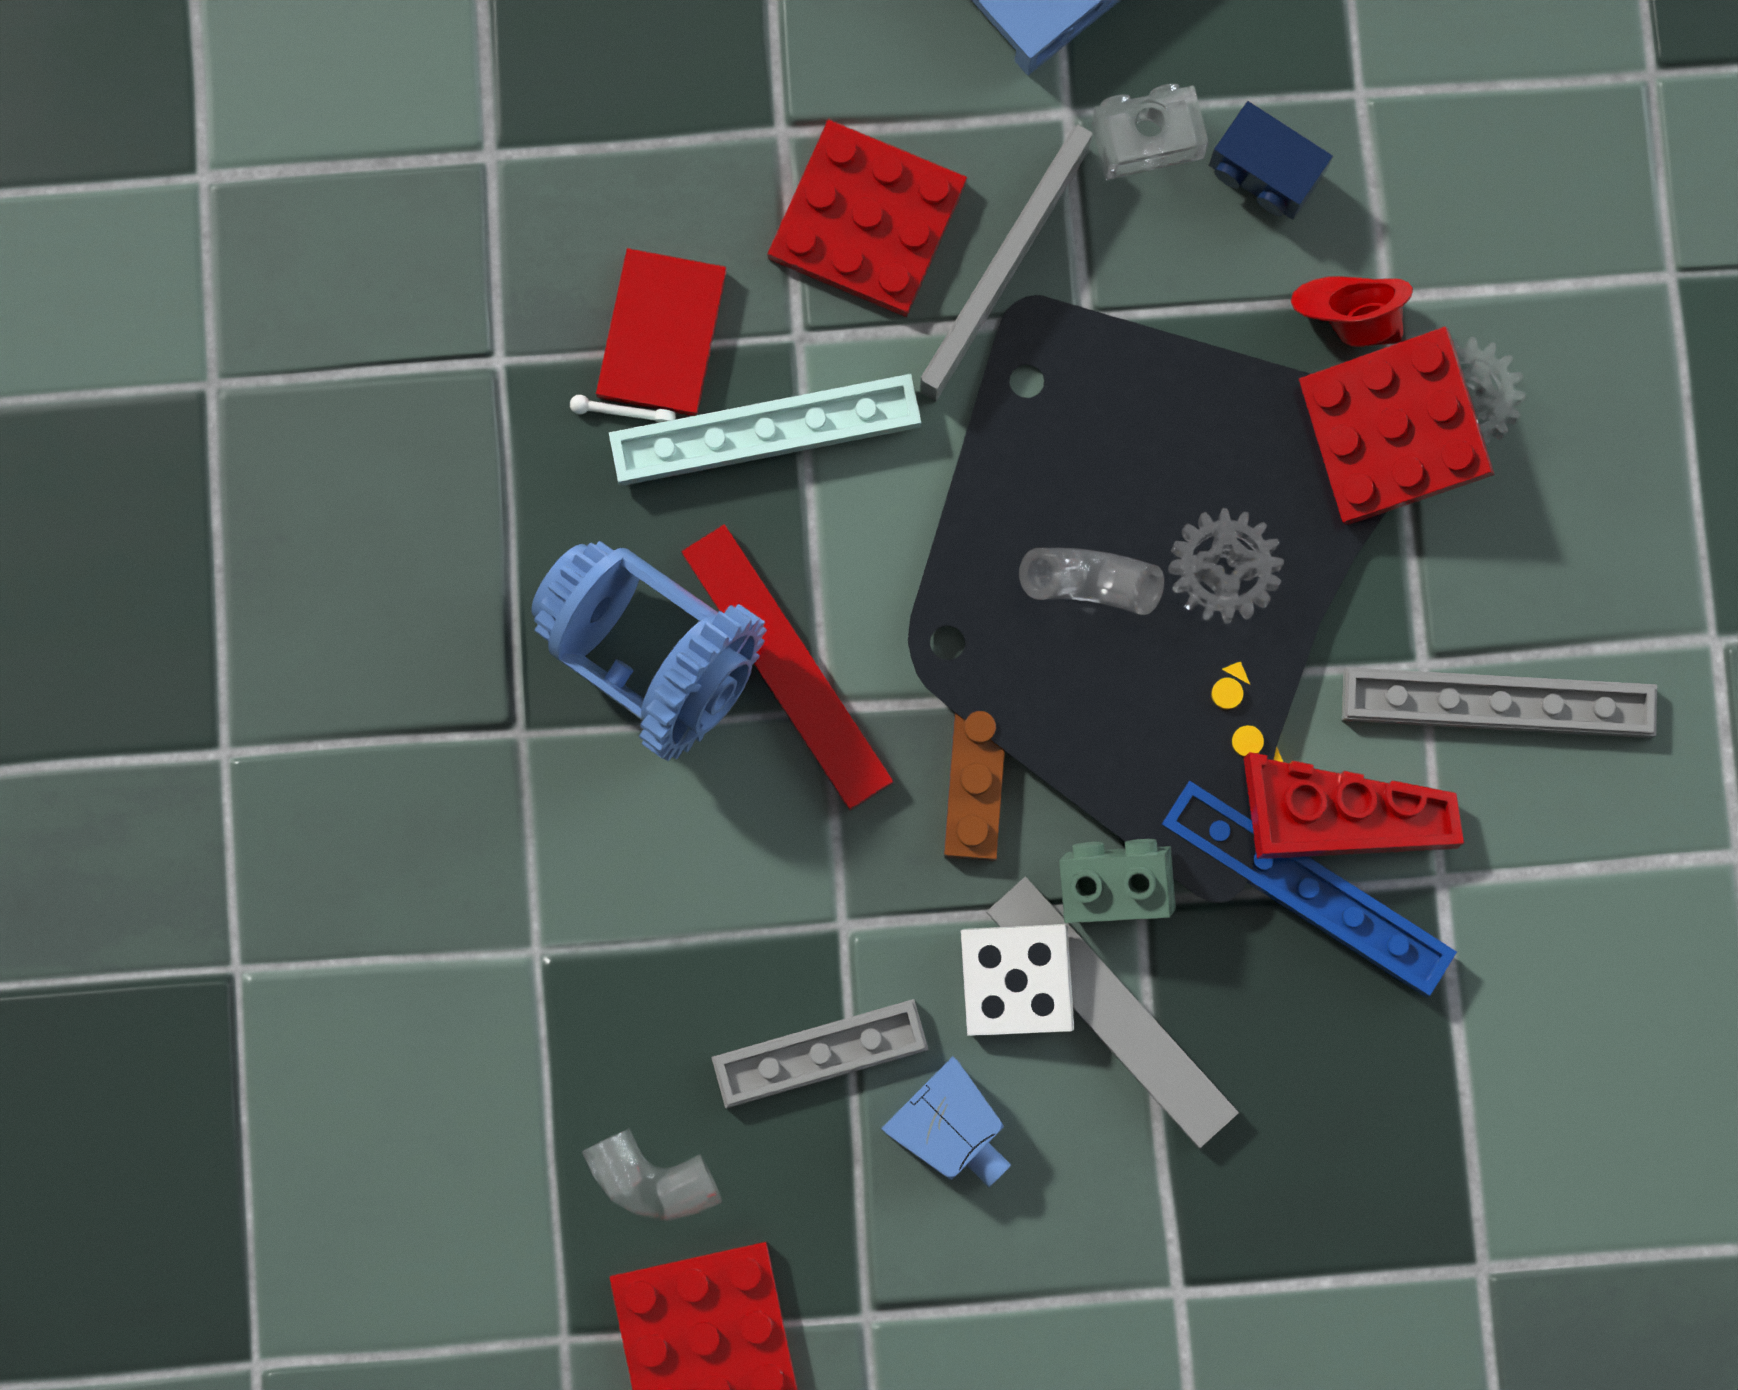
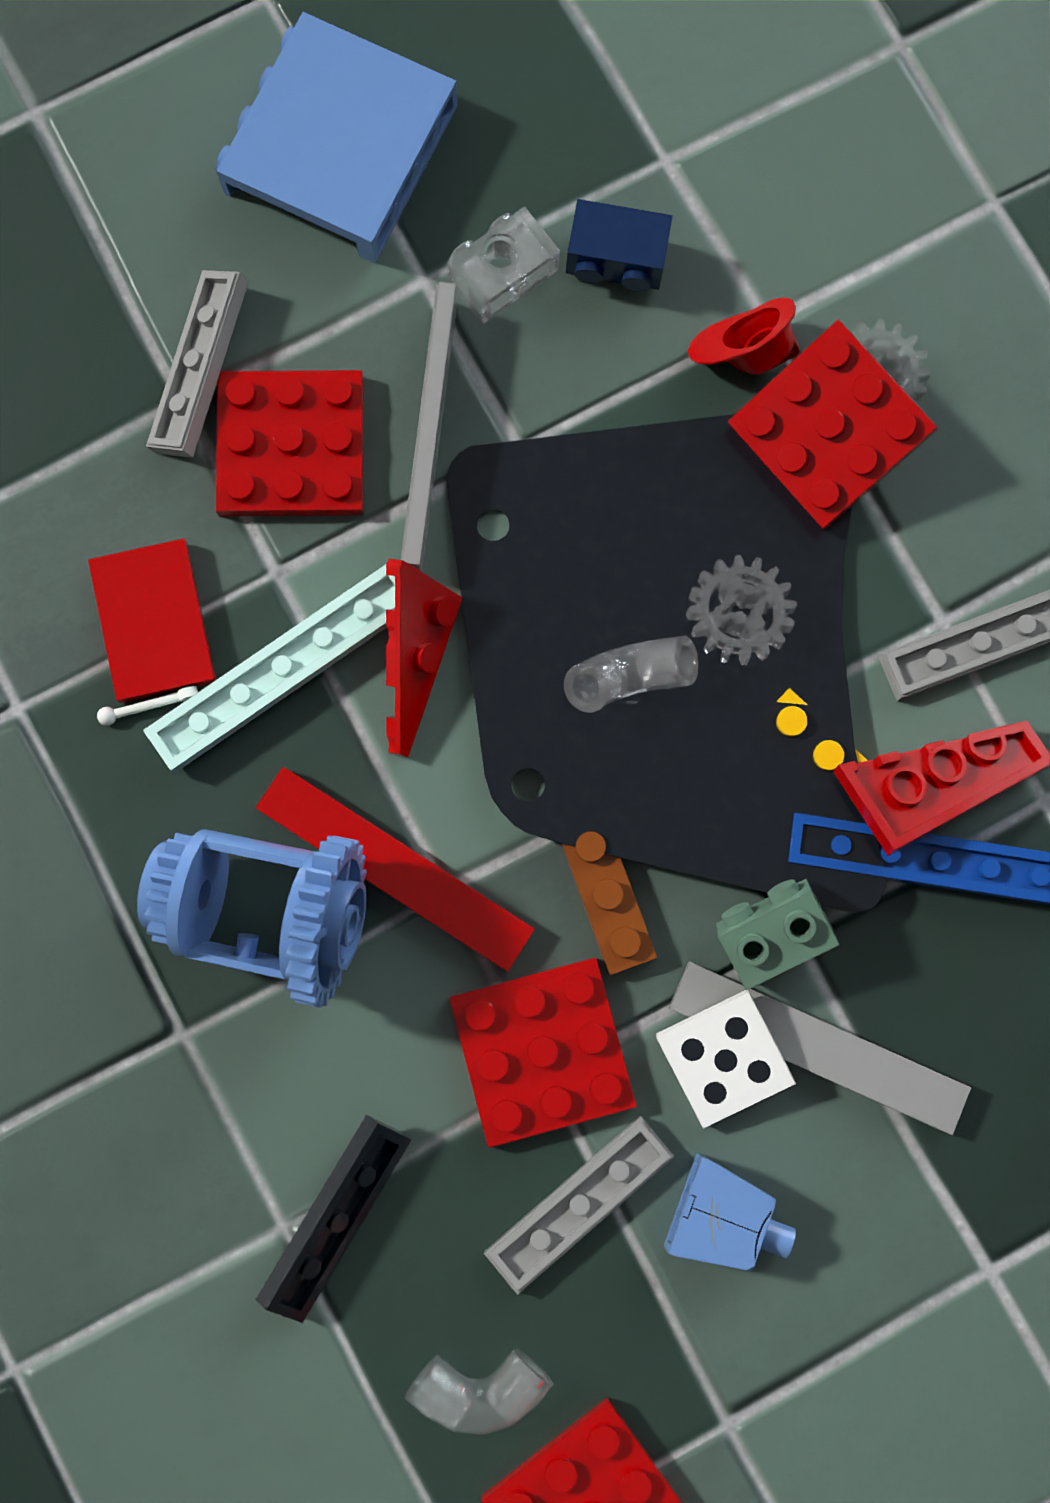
camera: 30 degrees left, 0 degrees up
none -> light grey tile [146,270,249,457]
none -> black plate [255,1114,411,1323]
none -> red wing [386,559,463,758]
none -> red plate [449,957,637,1148]

